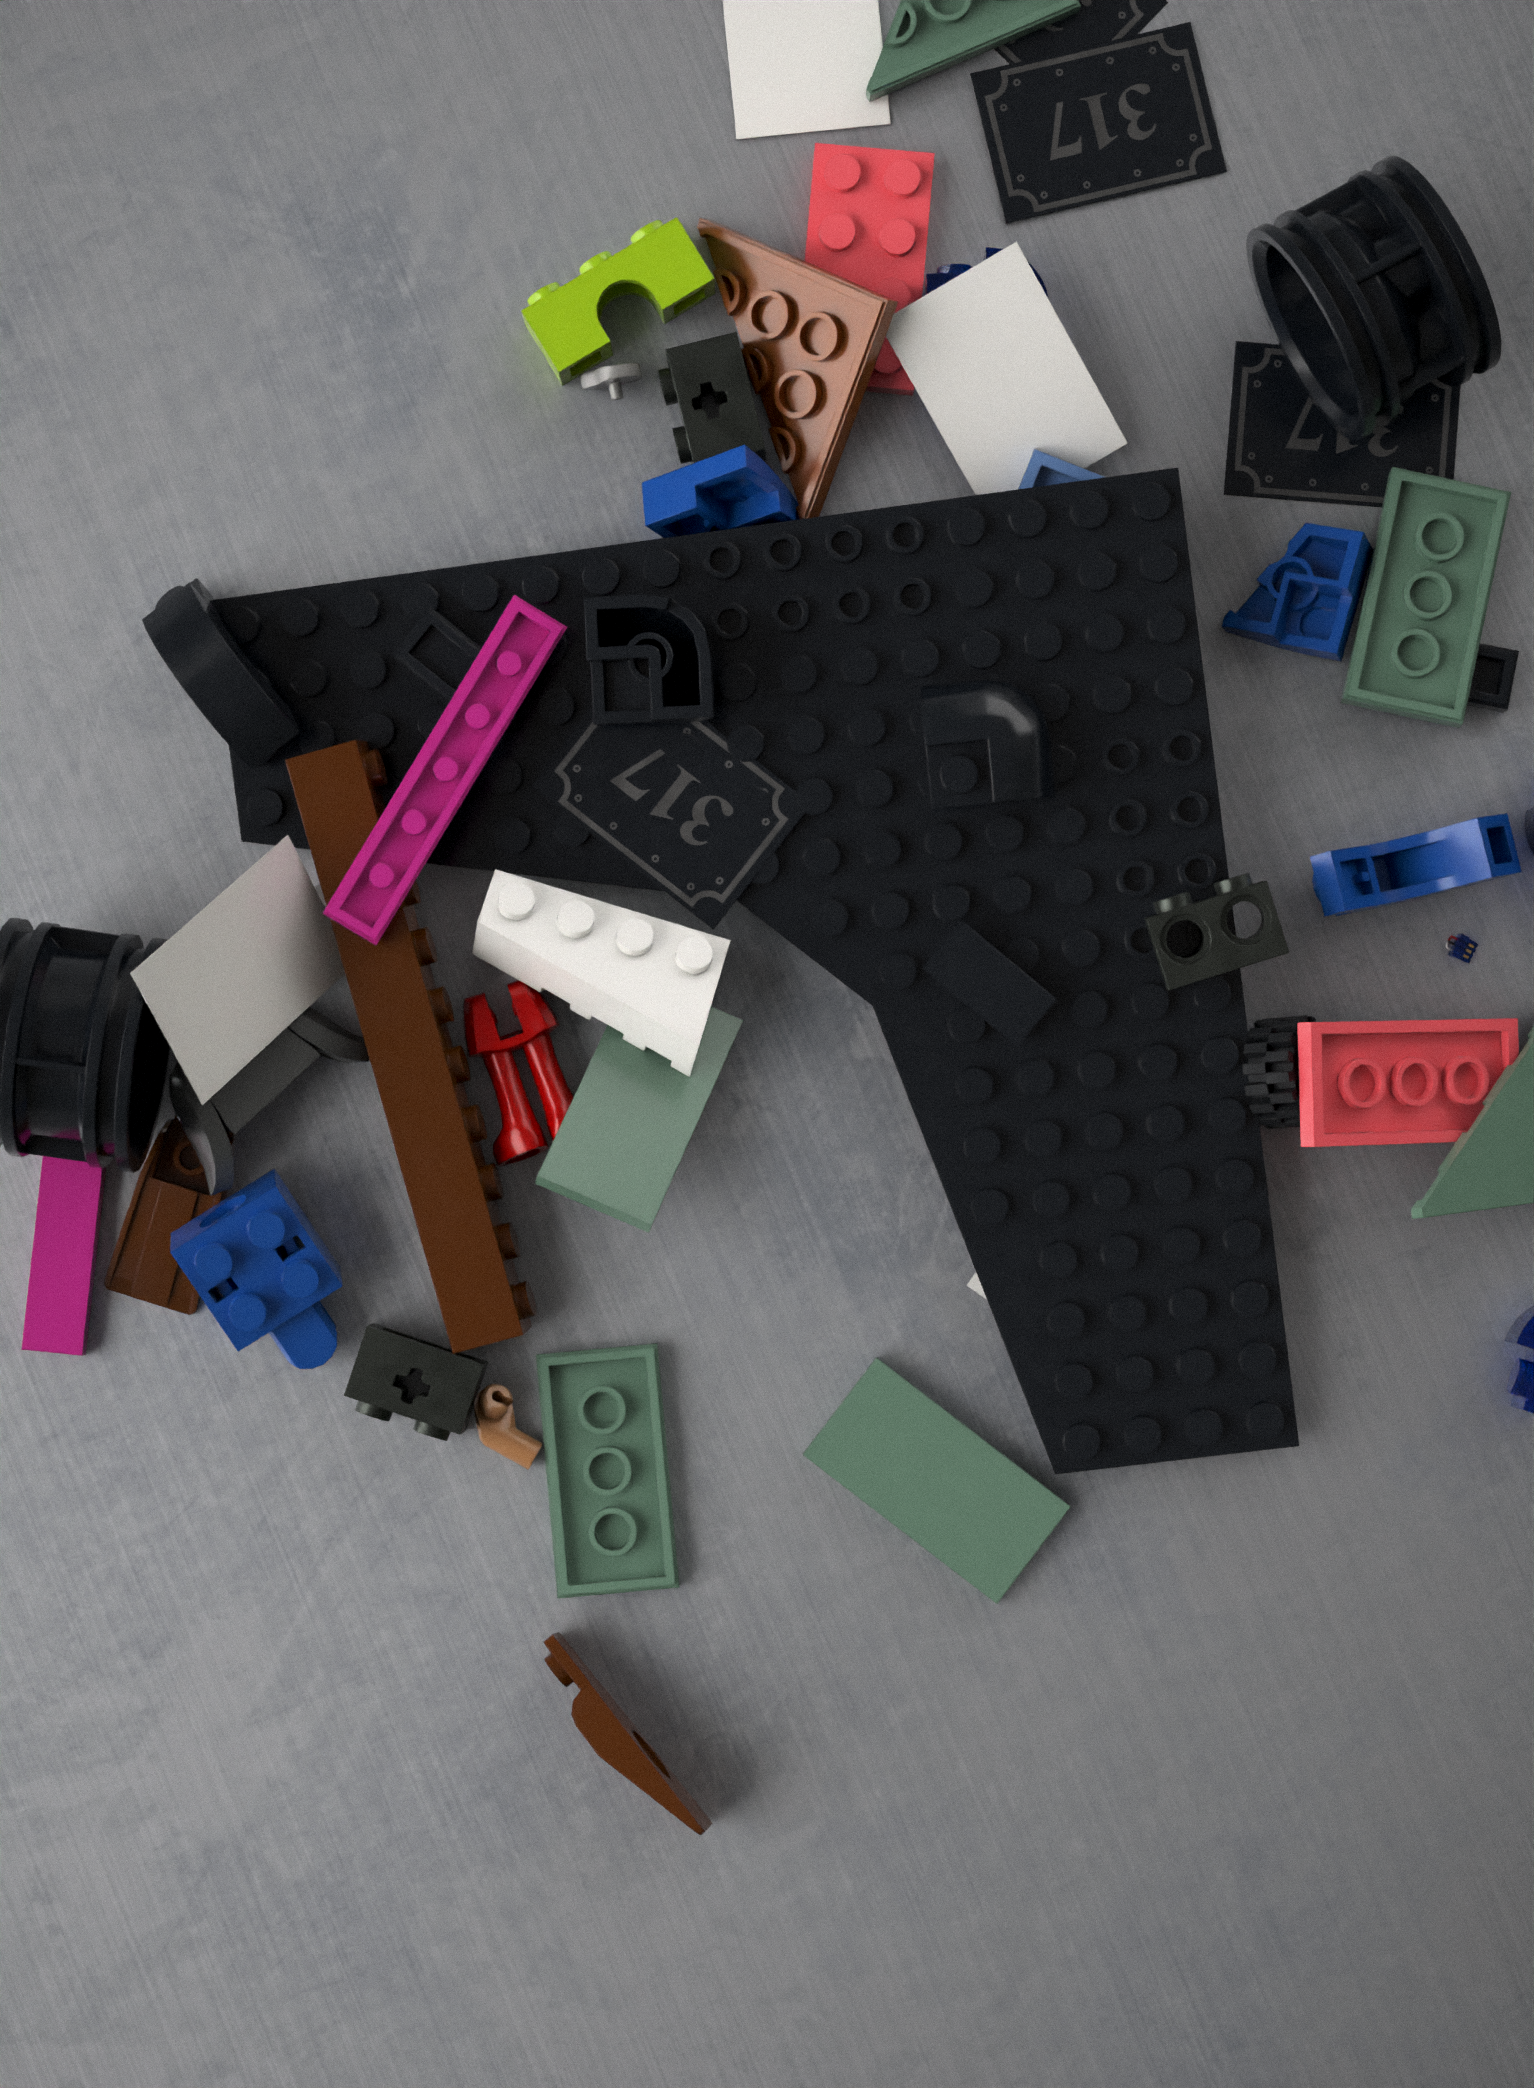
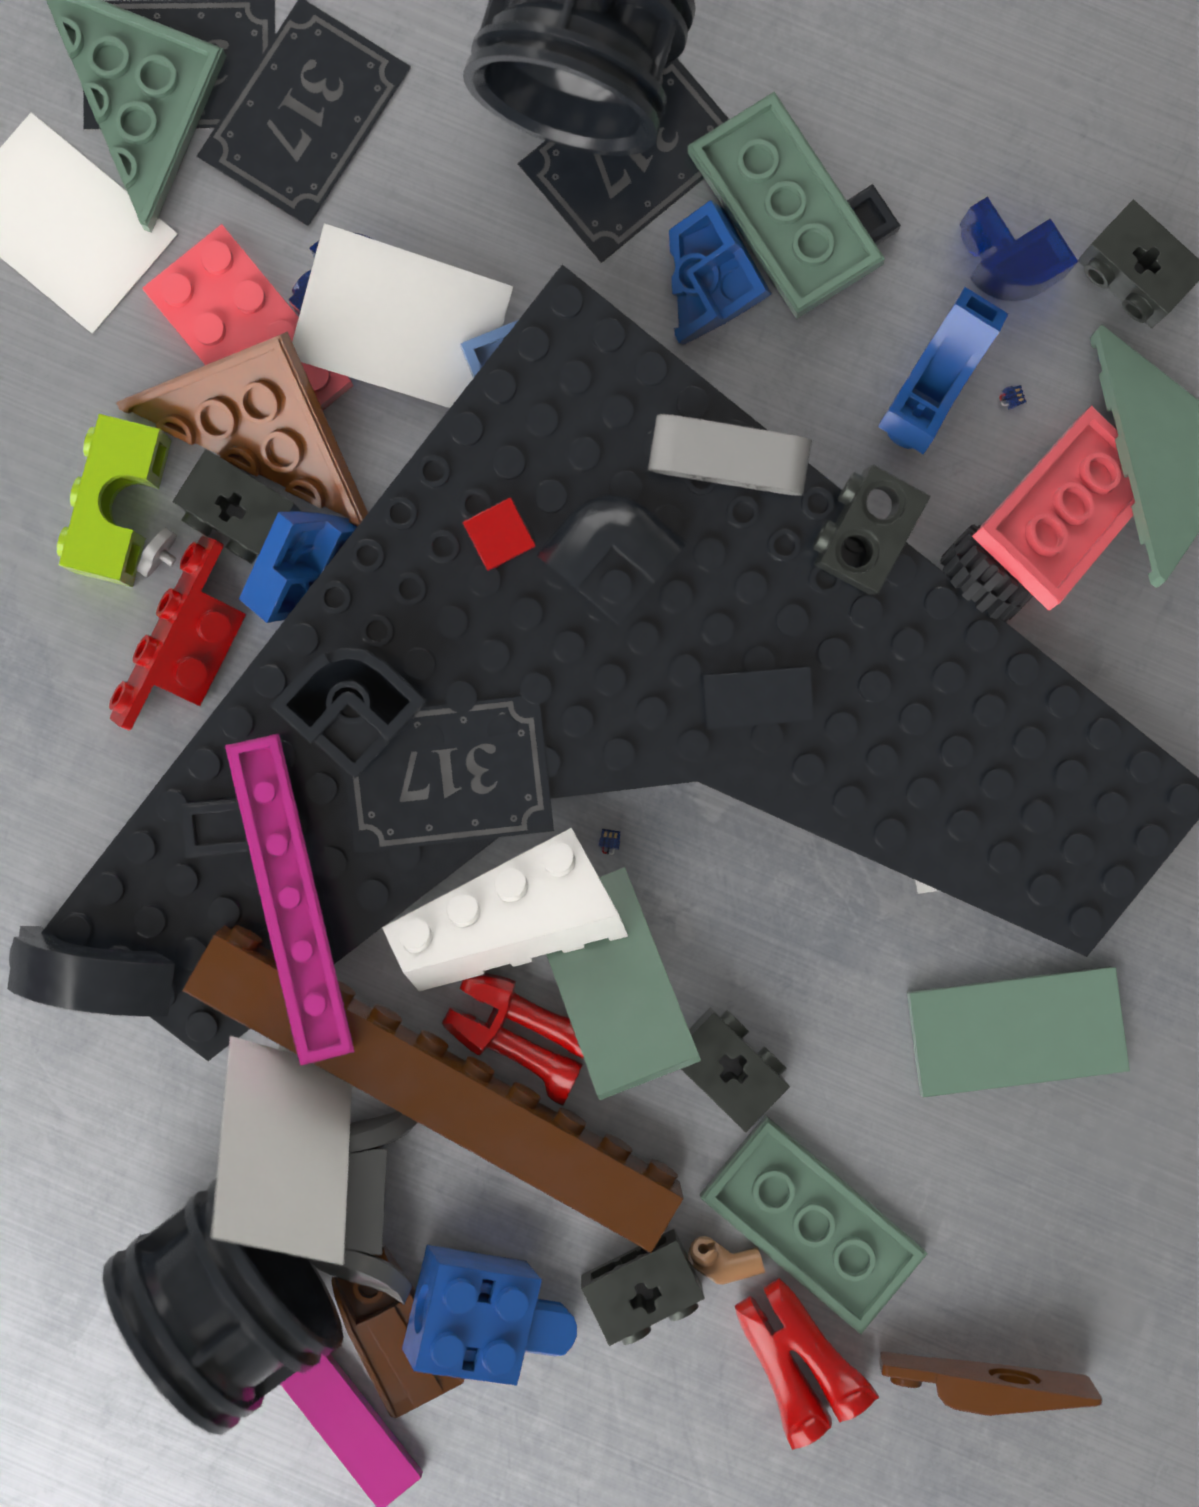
camera: 55 degrees left, 0 degrees up
none -> red bracket [109,536,247,731]
none -> red tile [462,497,536,571]
none -> clear blue piece [598,828,620,855]
none -> light grey beam [648,415,812,495]
none -> pearl dark grey brick [681,1007,790,1133]
none -> red piece [734,1278,879,1450]

